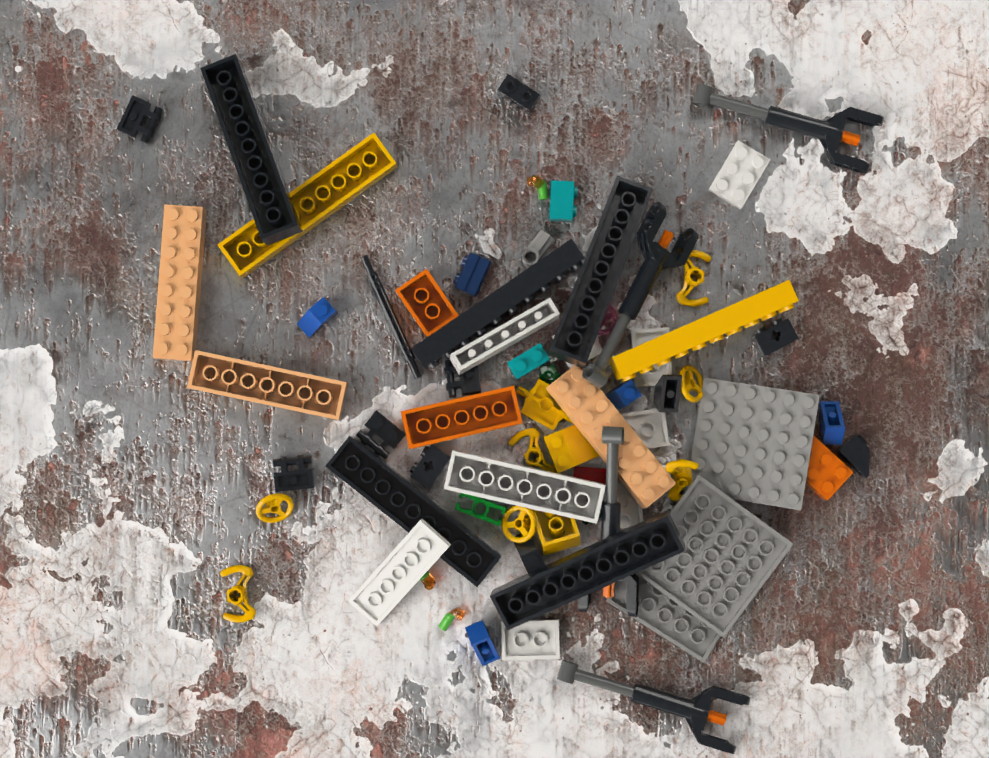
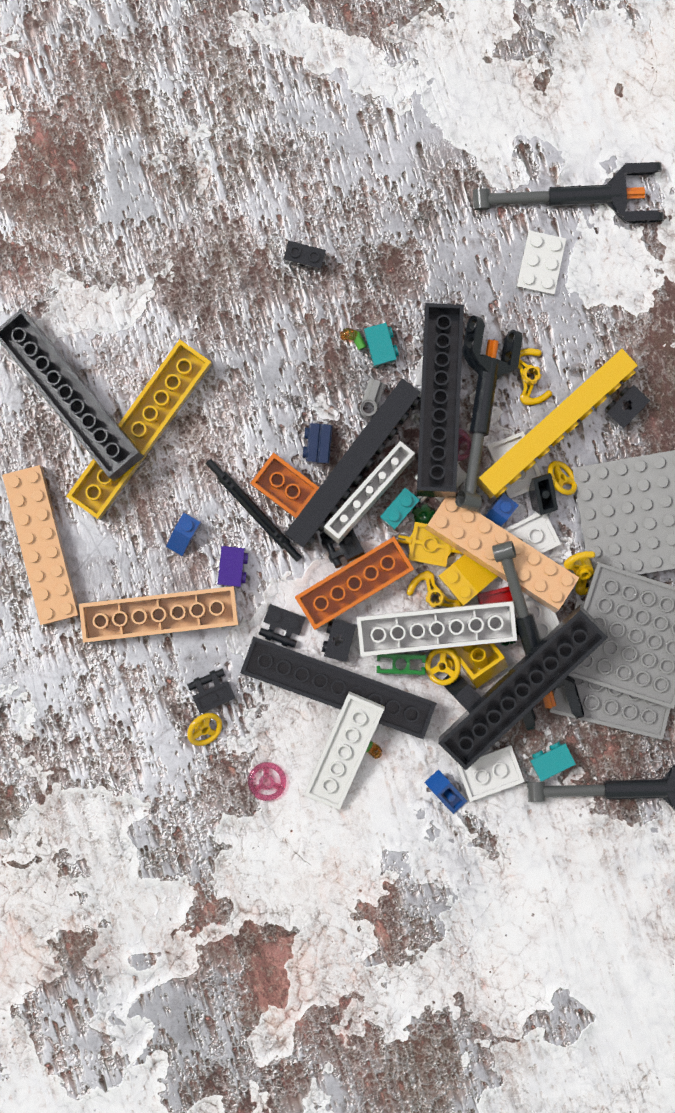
camera: 15 degrees left, 0 degrees up
yellow piece [220,565,256,623] -> none
arm [439,607,466,631] -> none
none -> dark purple brick [217,546,249,587]
none -> clear pink piece [248,762,286,801]
none -> teal brick [529,741,576,782]

